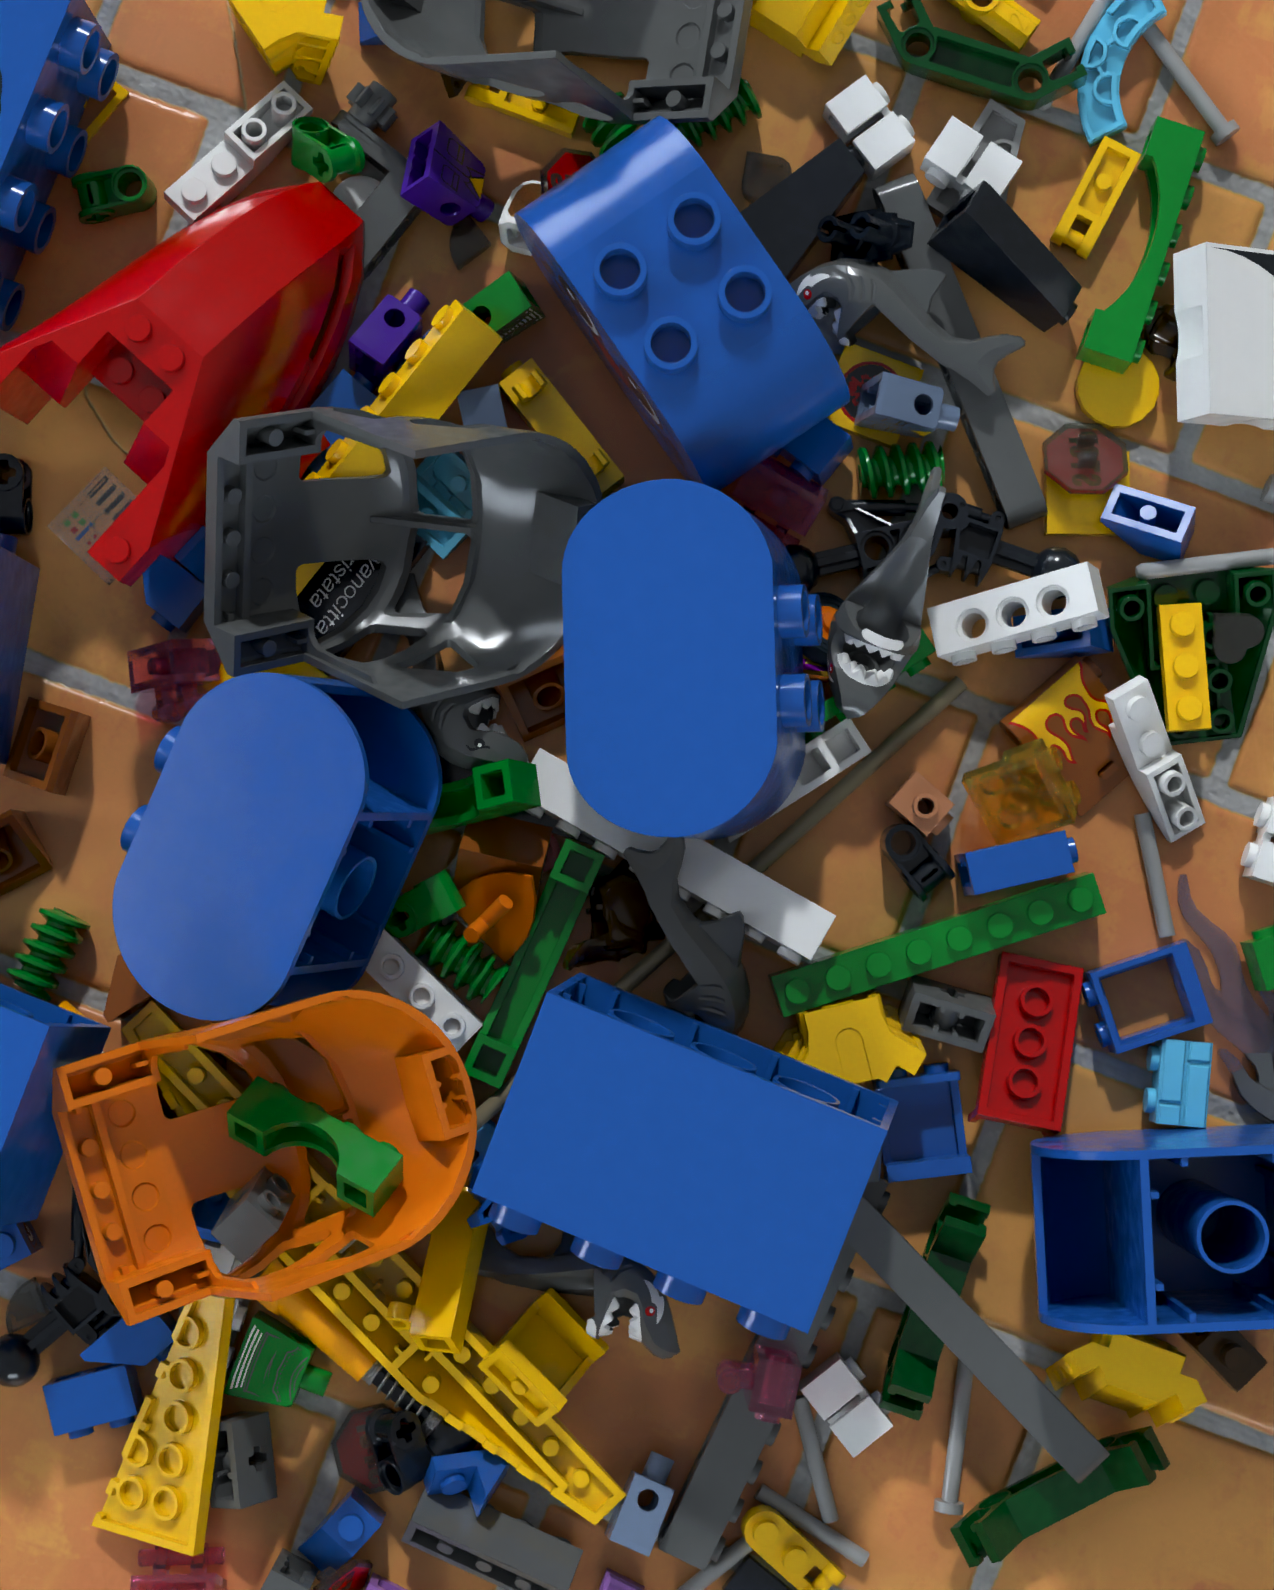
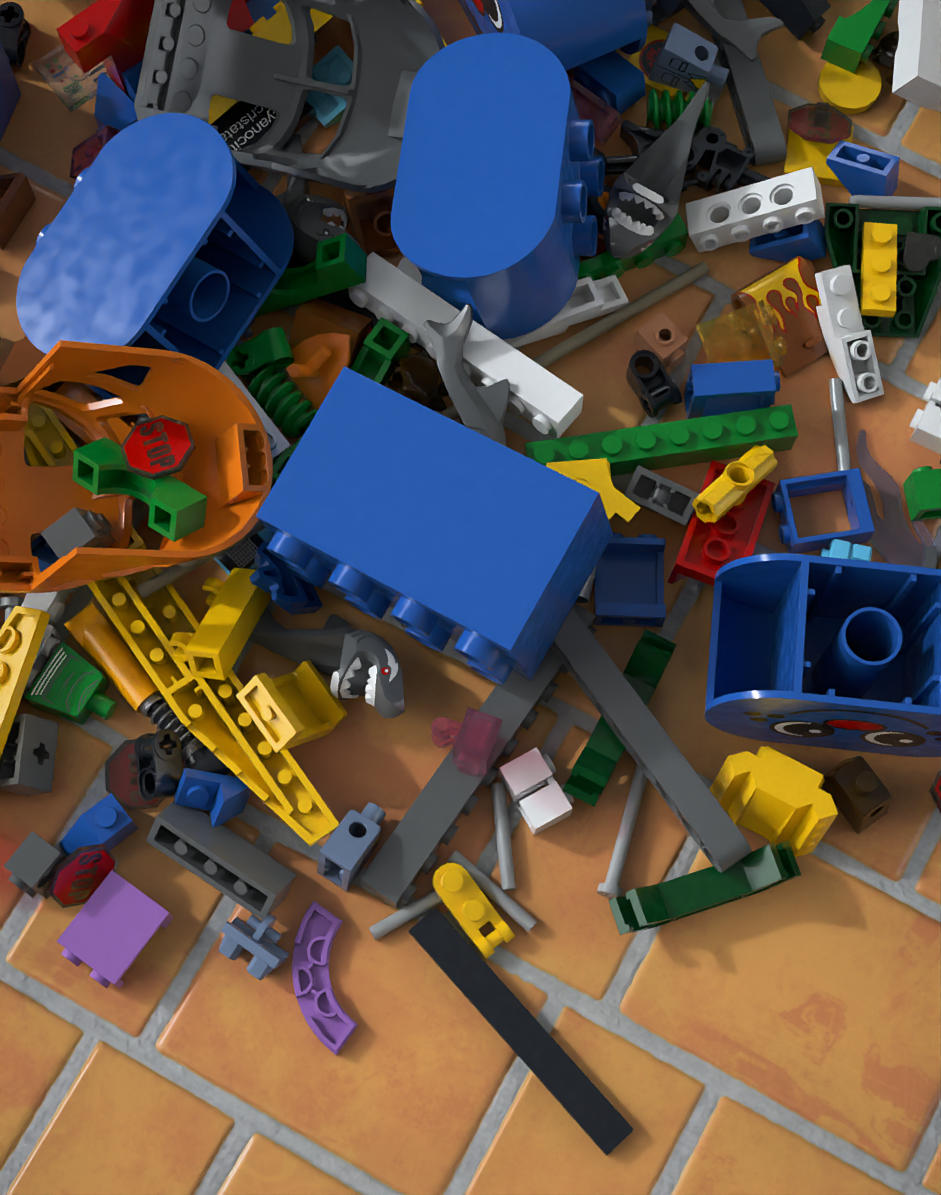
camera: 10 degrees right, 15 degrees down
none -> piece [120,415,196,480]
none -> yellow piece [692,445,778,523]

